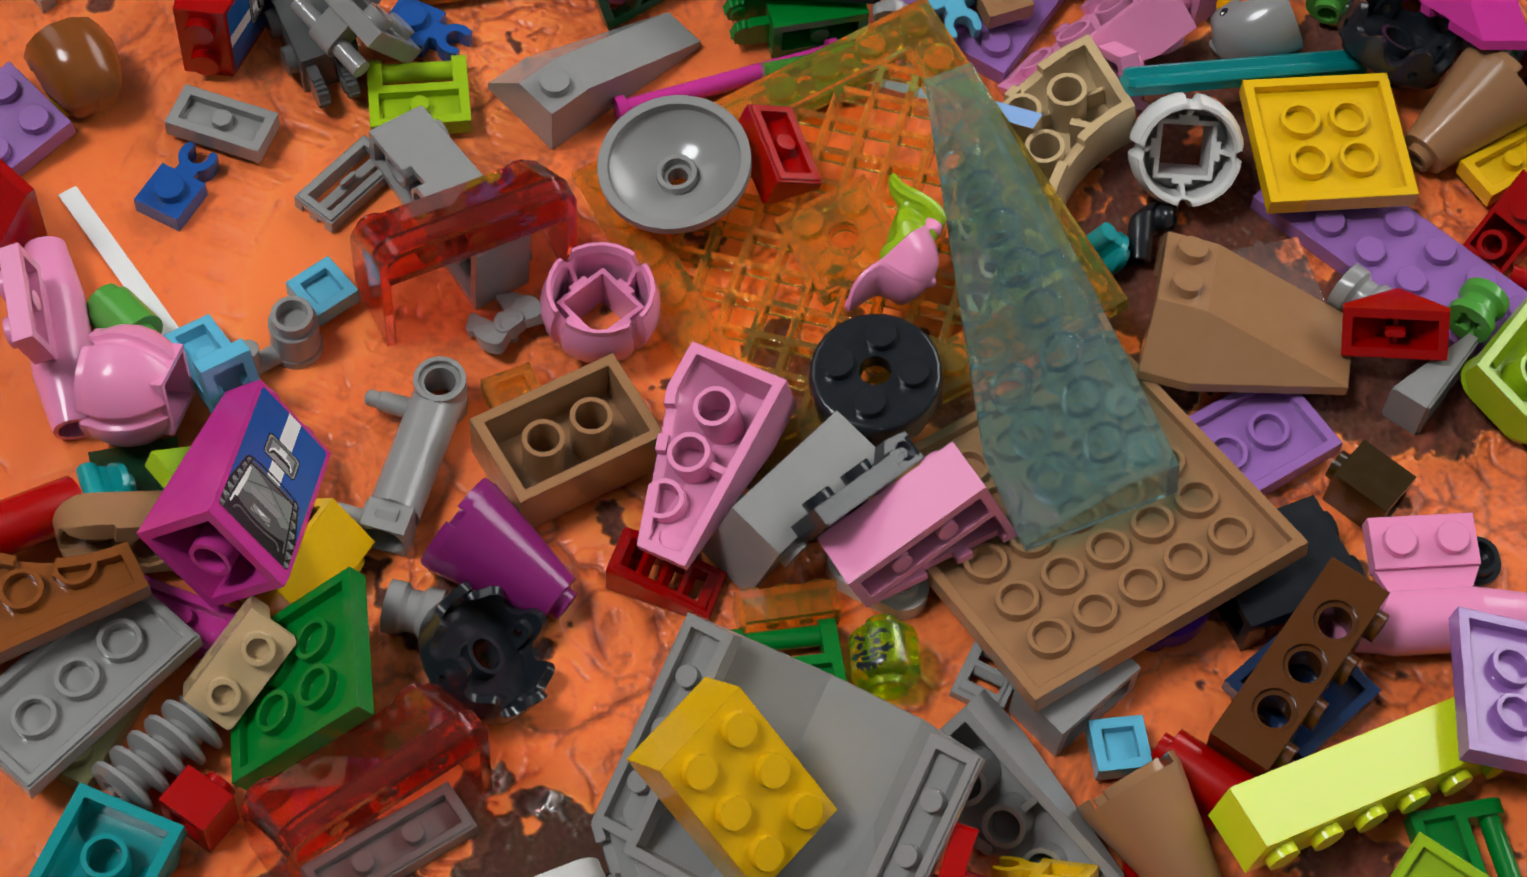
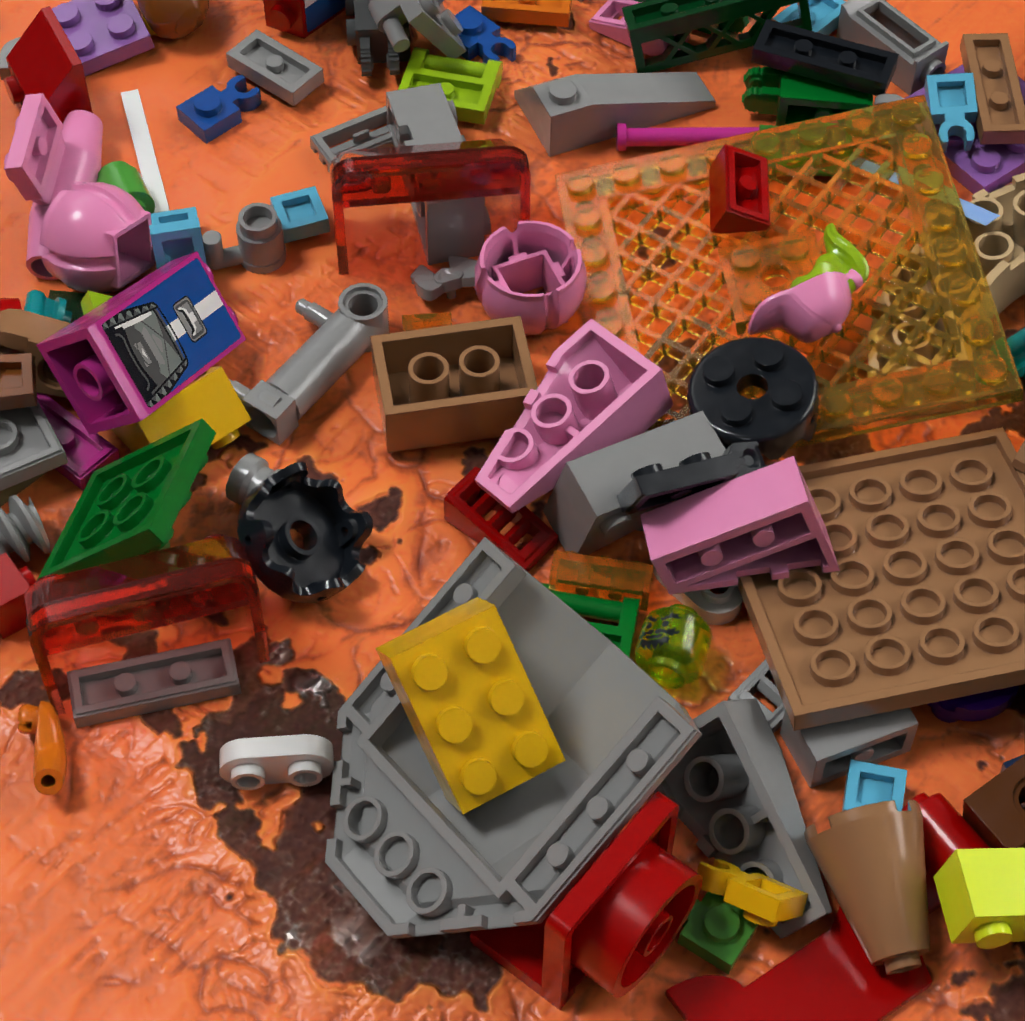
camera: 25 degrees right, 5 degrees down
tan bracket [182,595,296,730] -> none
magenta cone [421,478,578,620] -> none
light grey dish [597,95,752,234] -> none
clear light blue wedge [924,62,1180,551] -> none

